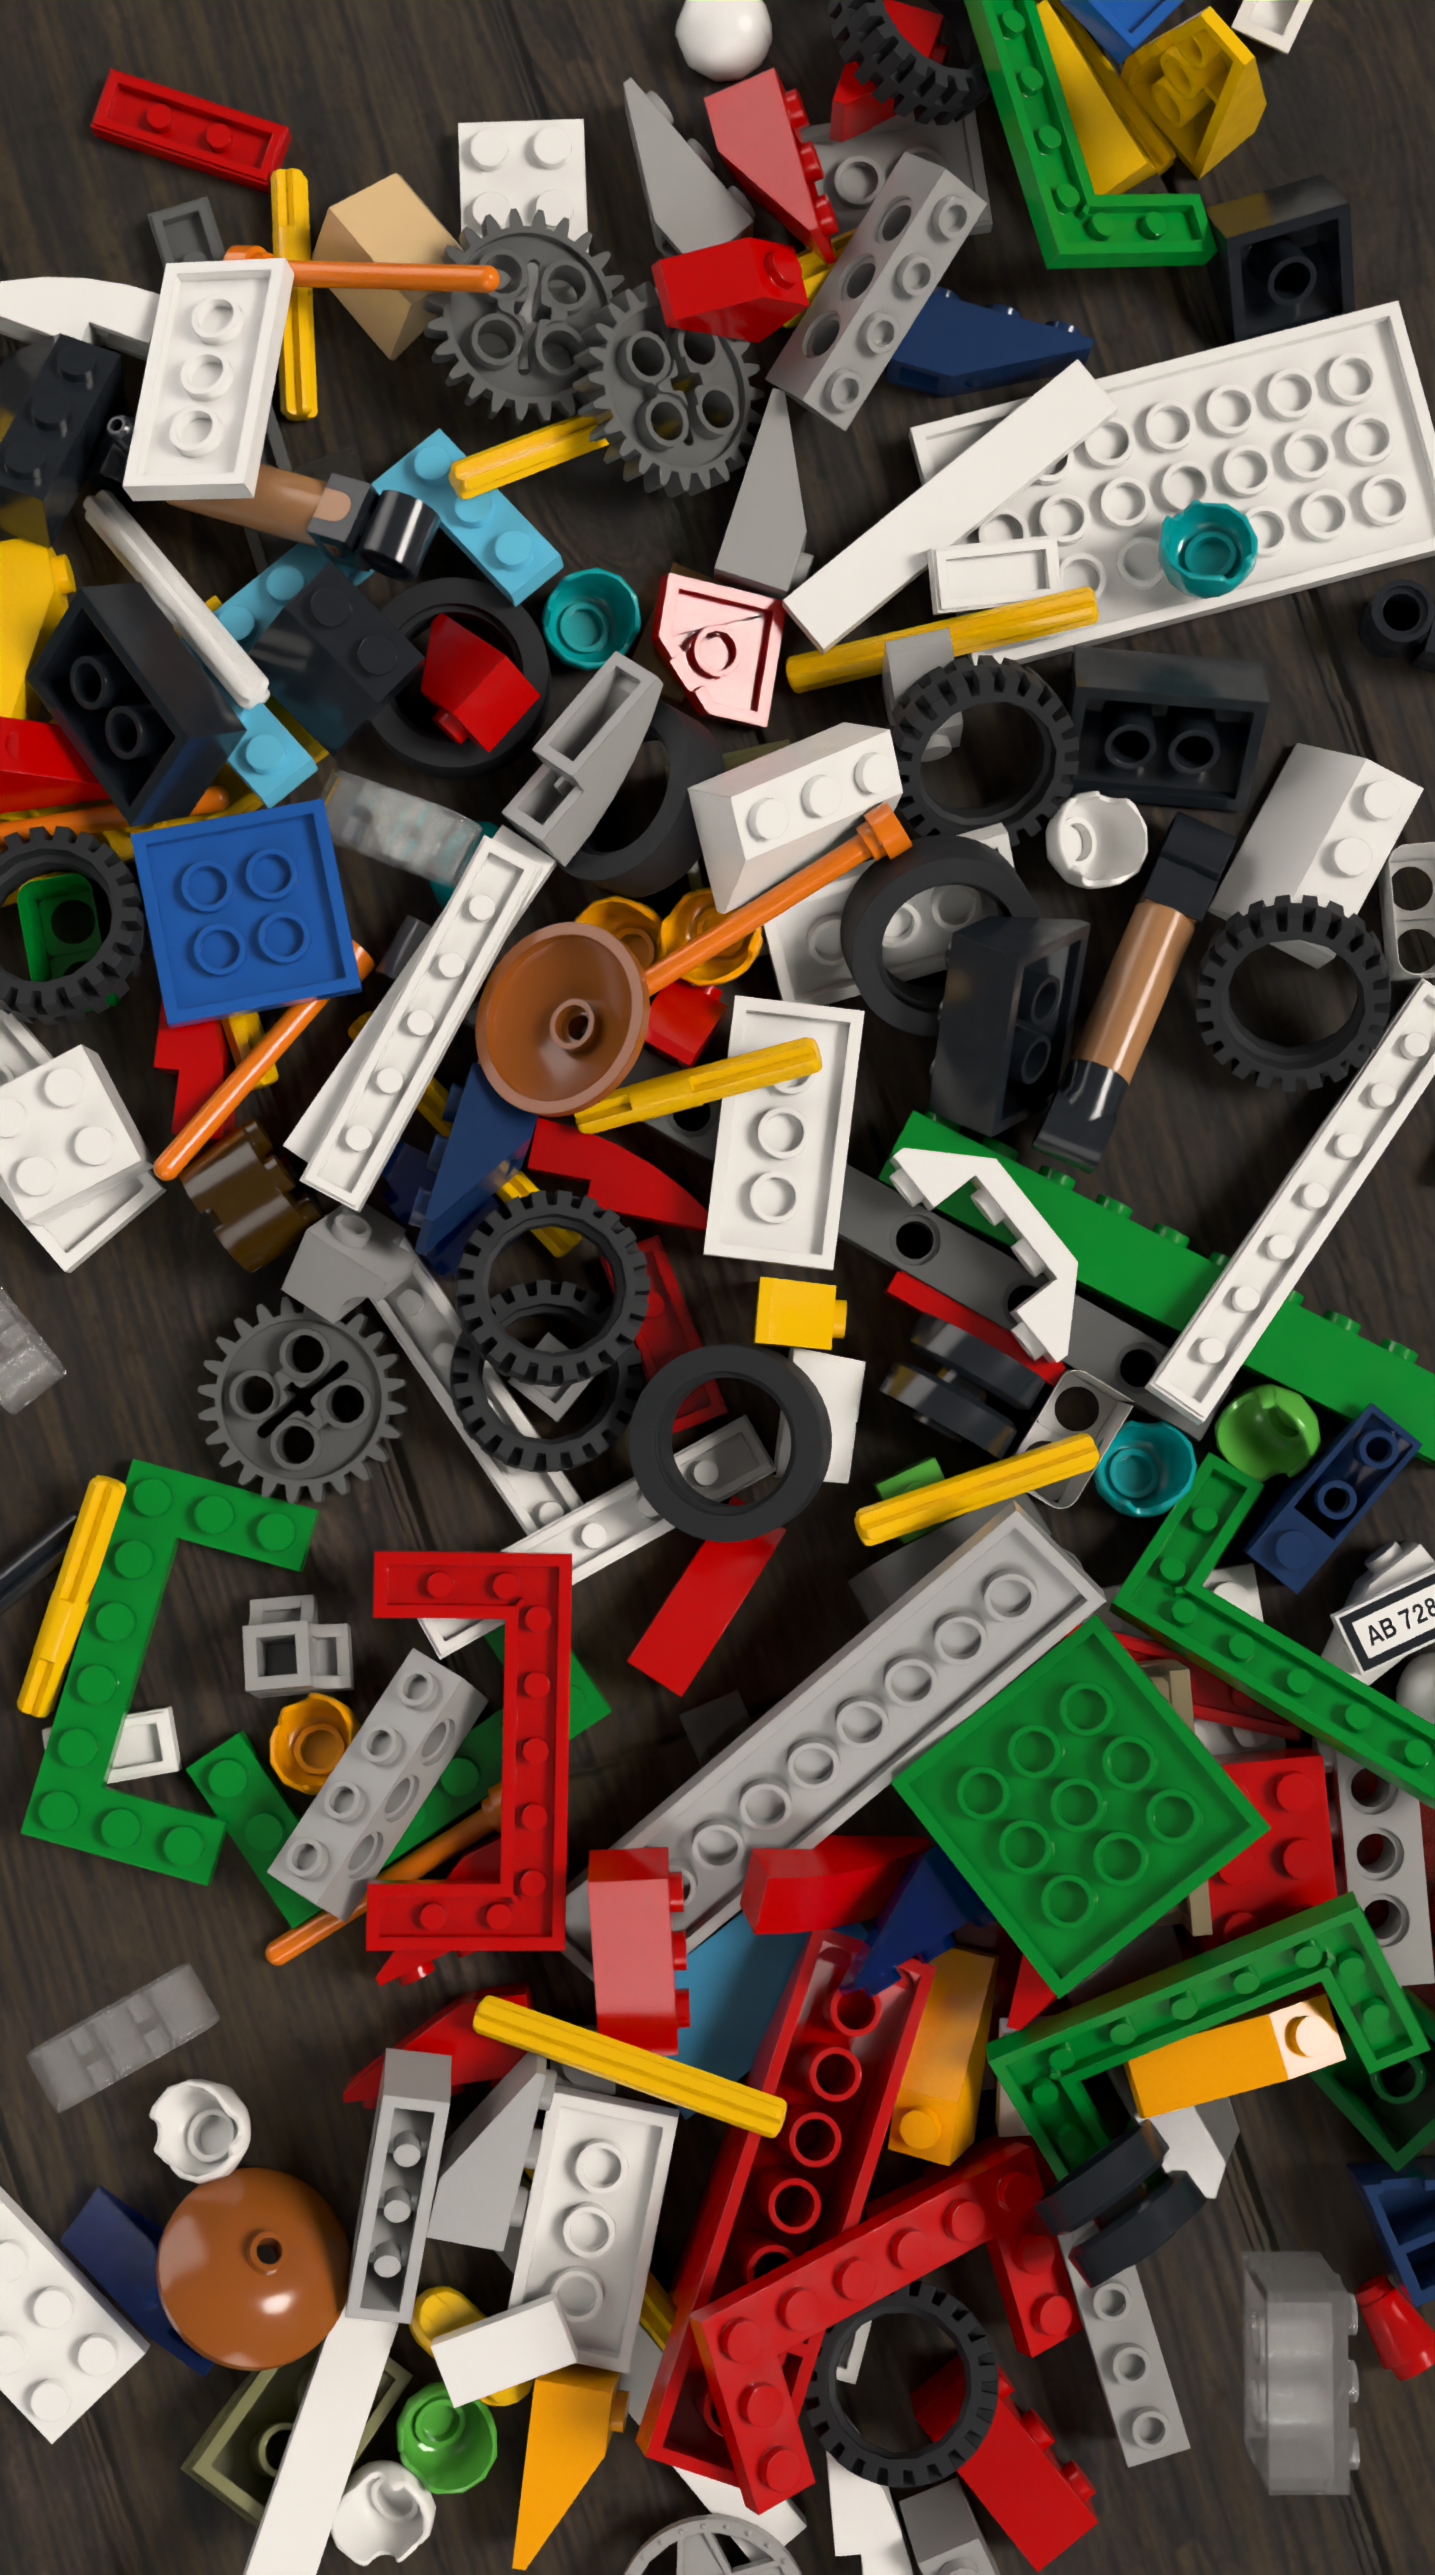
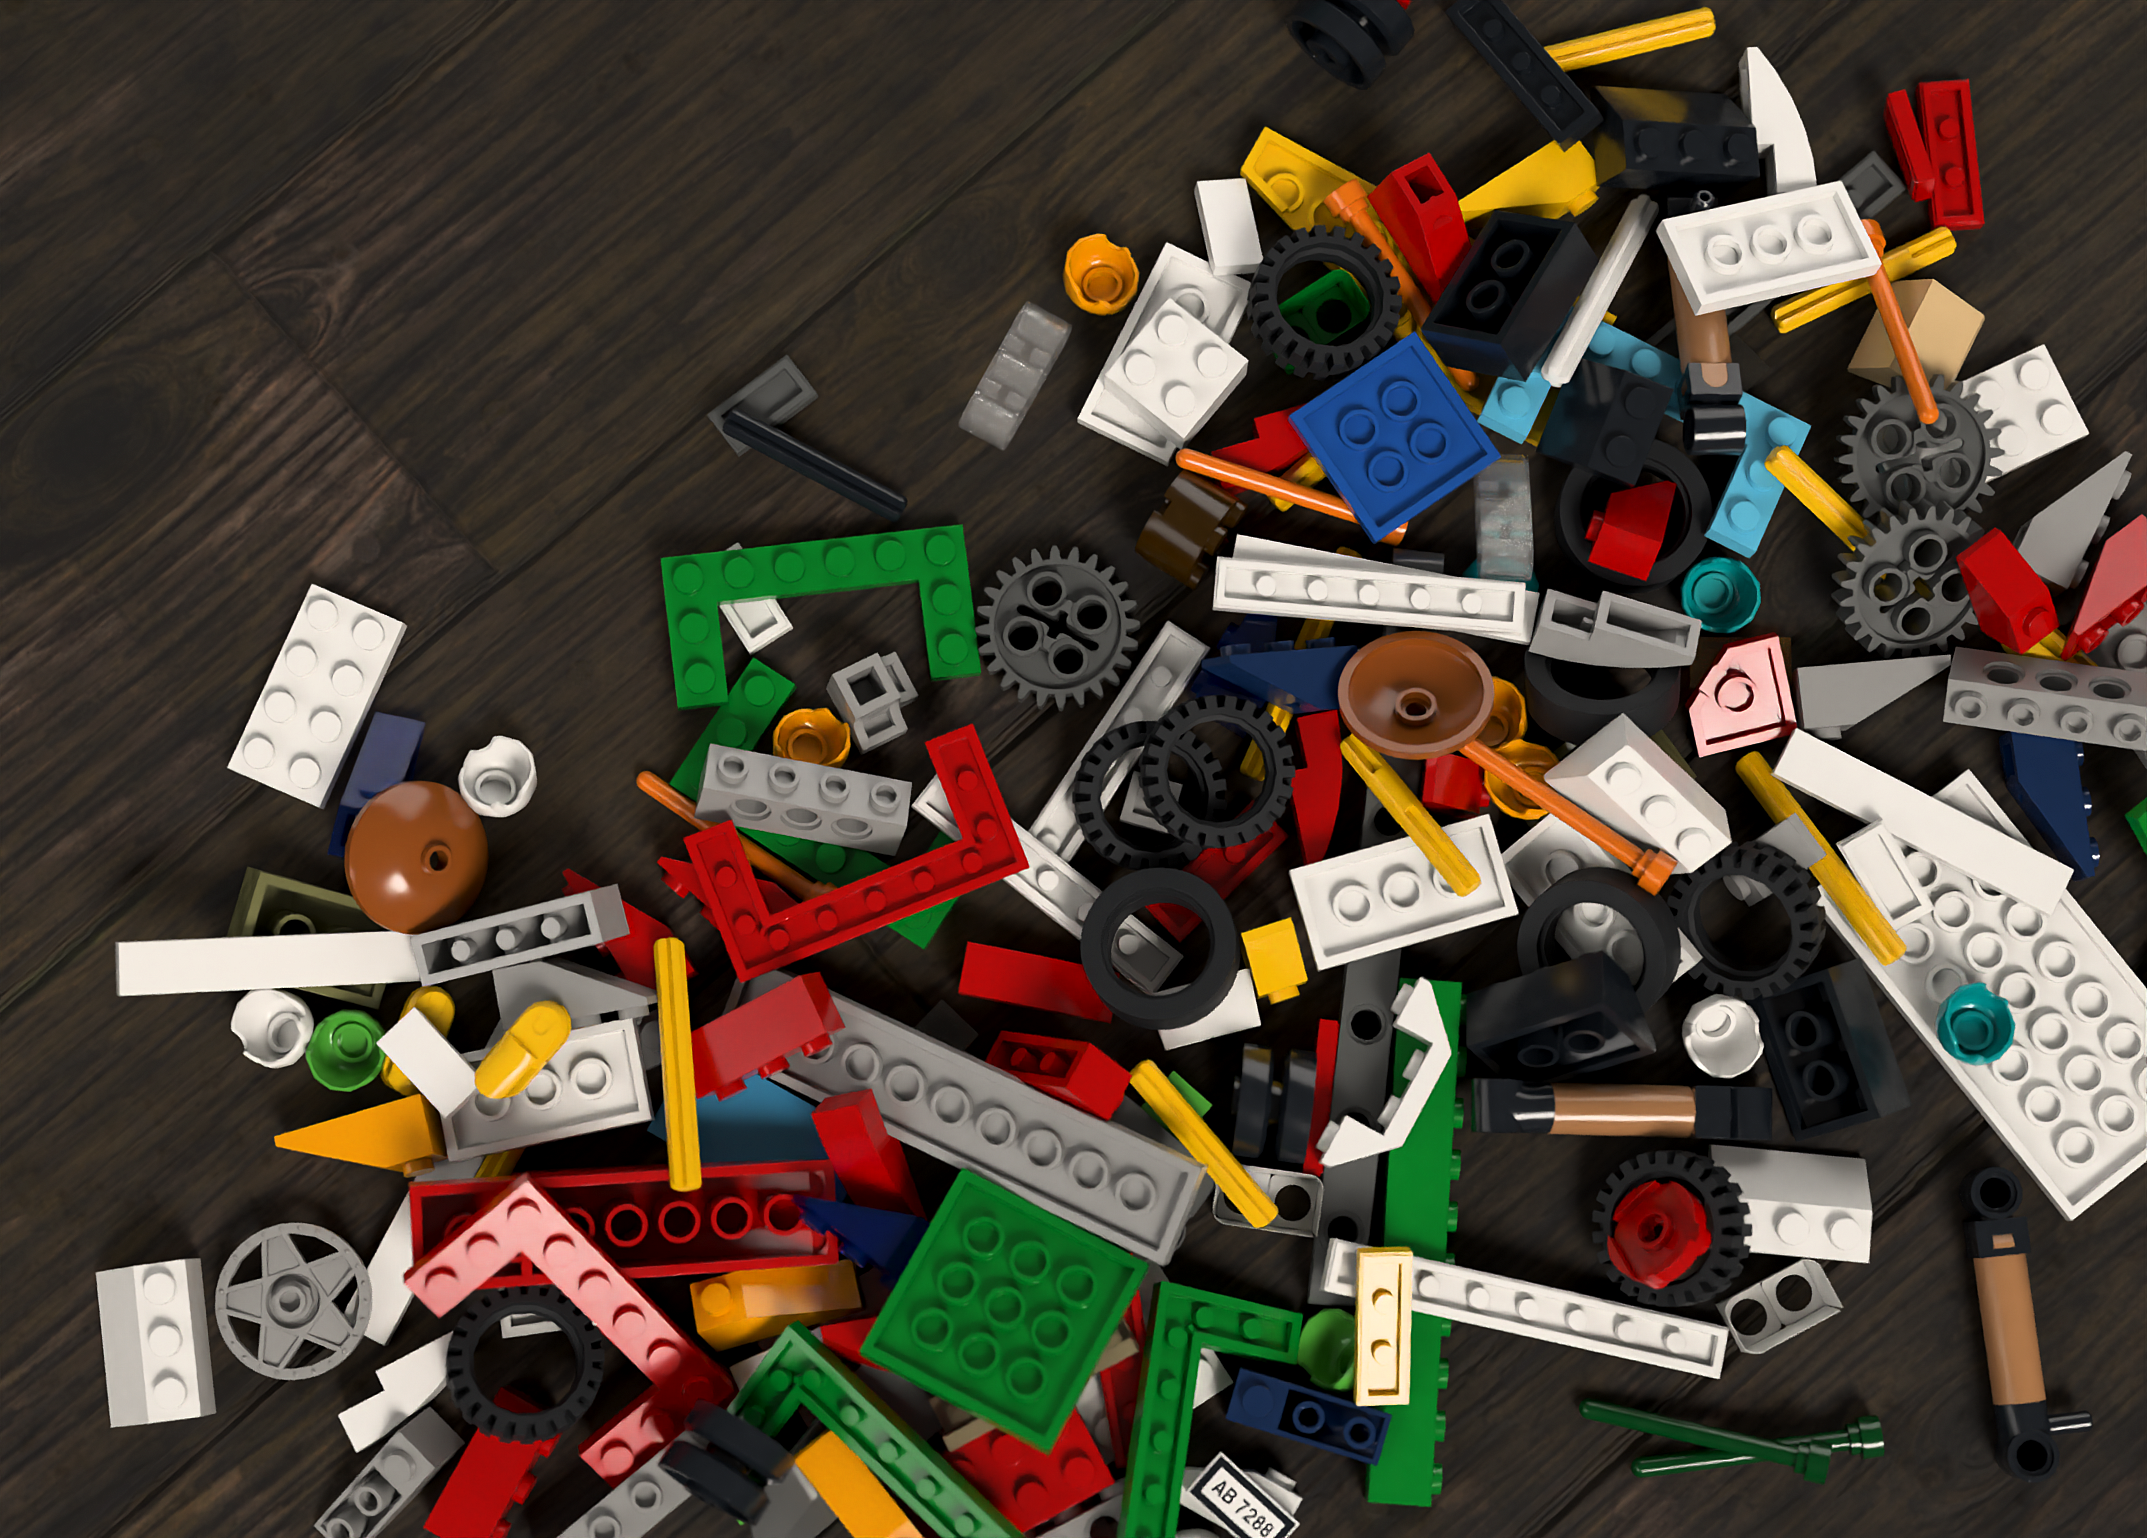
camera: 75 degrees right, 5 degrees down
yellow axle [17,1475,126,1718] -> none
clear beam [25,1962,220,2113] -> none
light grey brick [281,1203,418,1324] -> none
teal hair [1093,1420,1197,1517] -> none
none -> yellow arm [474,1001,572,1099]
none -> red brick [984,1030,1133,1121]
none -> tile [1354,1247,1412,1406]
none -> red plate [1607,1181,1712,1289]
none -> red tile [1883,89,1935,203]

